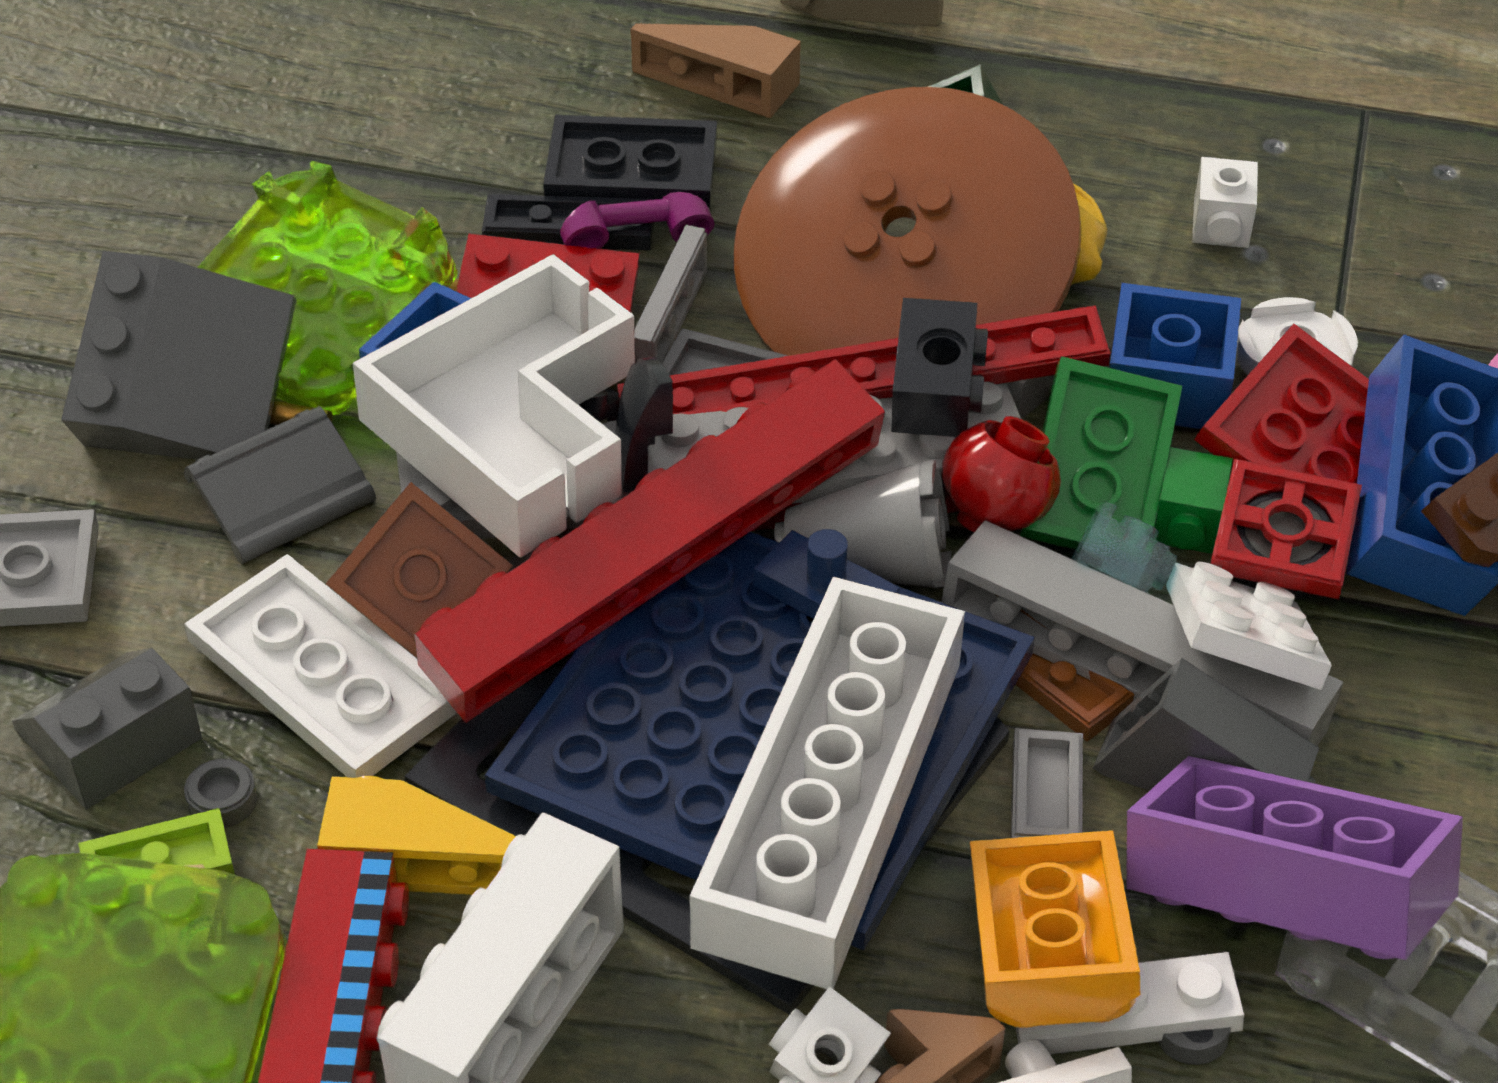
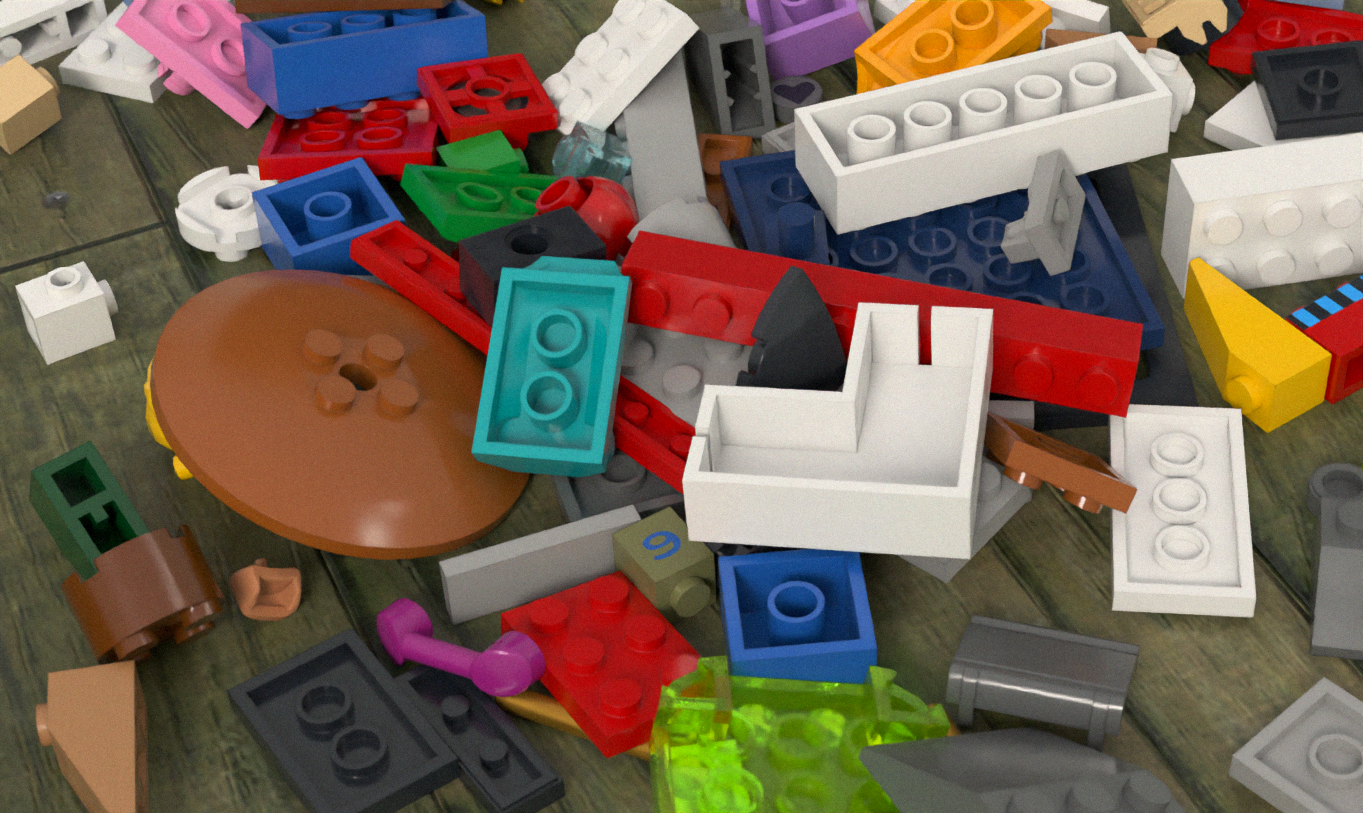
camera: 125 degrees left, 5 degrees down
none -> reddish brown brick [61,524,226,668]
none -> teal slope [471,256,632,477]
none -> dark grey tile [770,76,823,124]
none -> light grey hinge [1001,150,1086,276]

